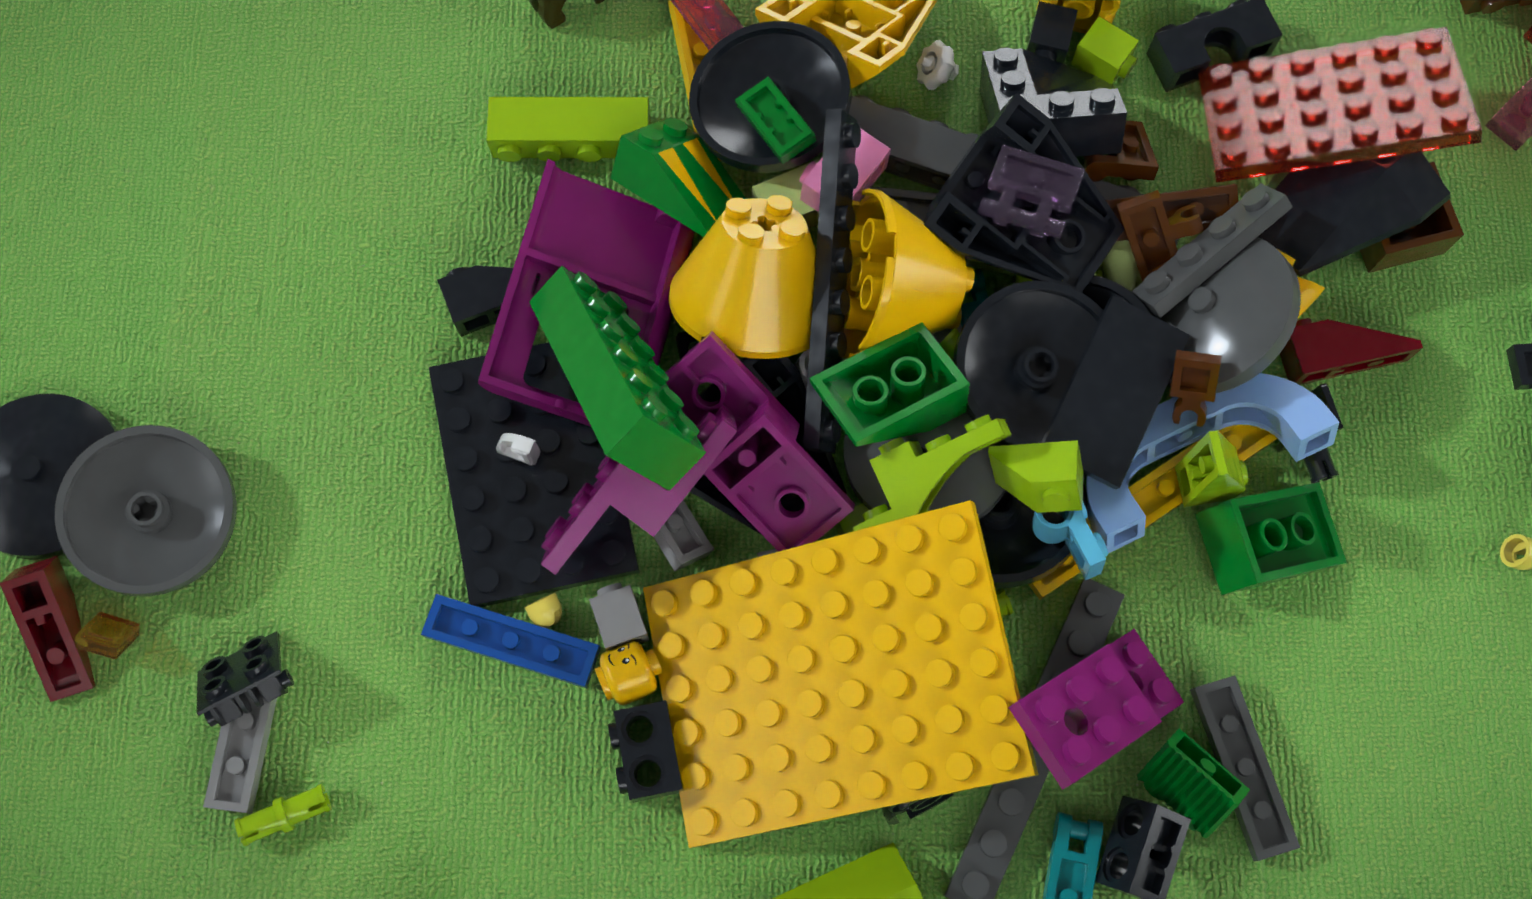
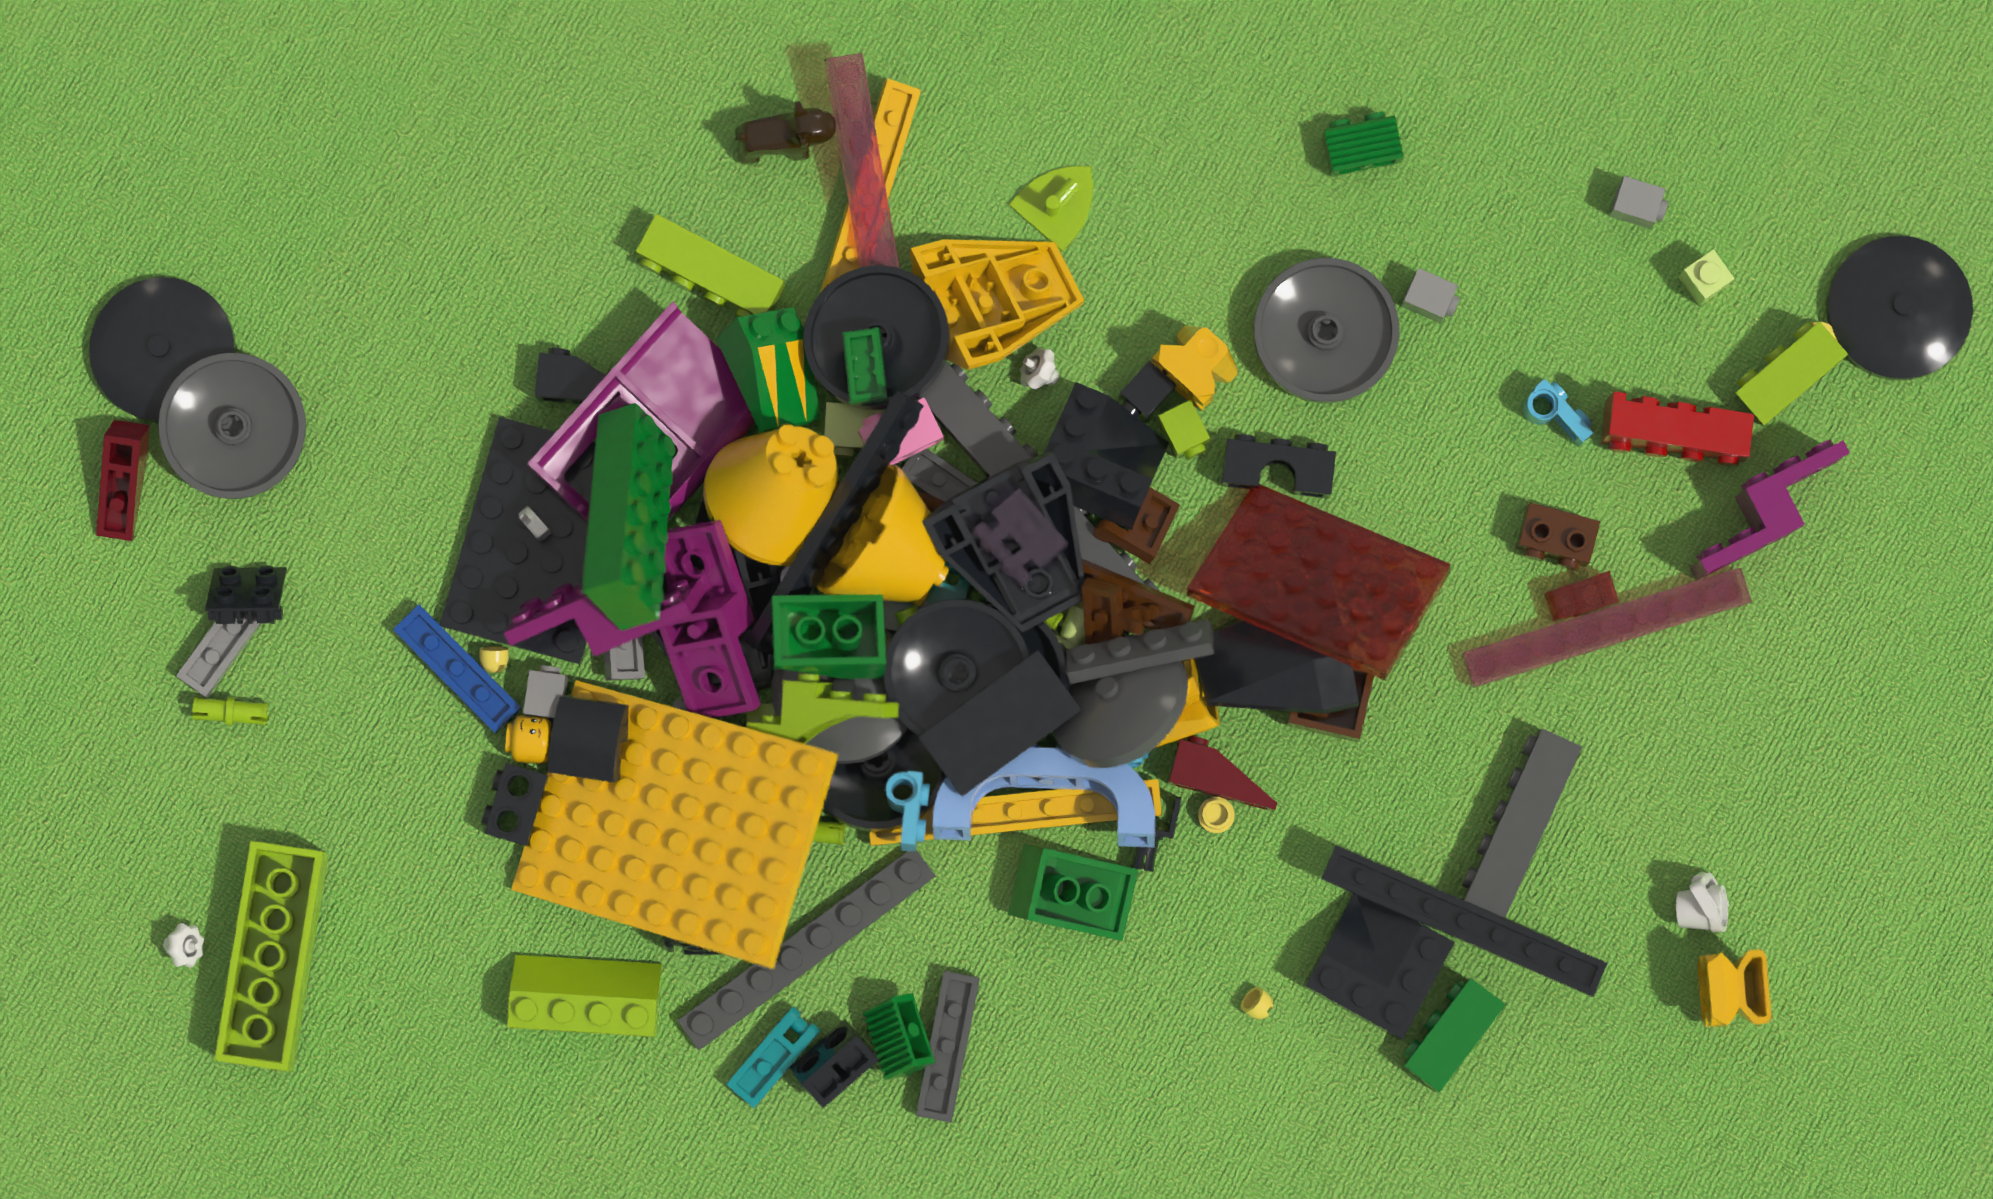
camera: 25 degrees right, 10 degrees up
clear orange tile [75,612,140,660] -> none
lime slope [988,440,1084,513] -> none
magenta bracket [1008,629,1184,790] -> none
reddish brown plate [1170,350,1222,427] -> none
lime slope [1175,430,1248,507] -> none
none -> black slope [548,695,629,783]
none -> light yellow plate [1198,797,1235,833]

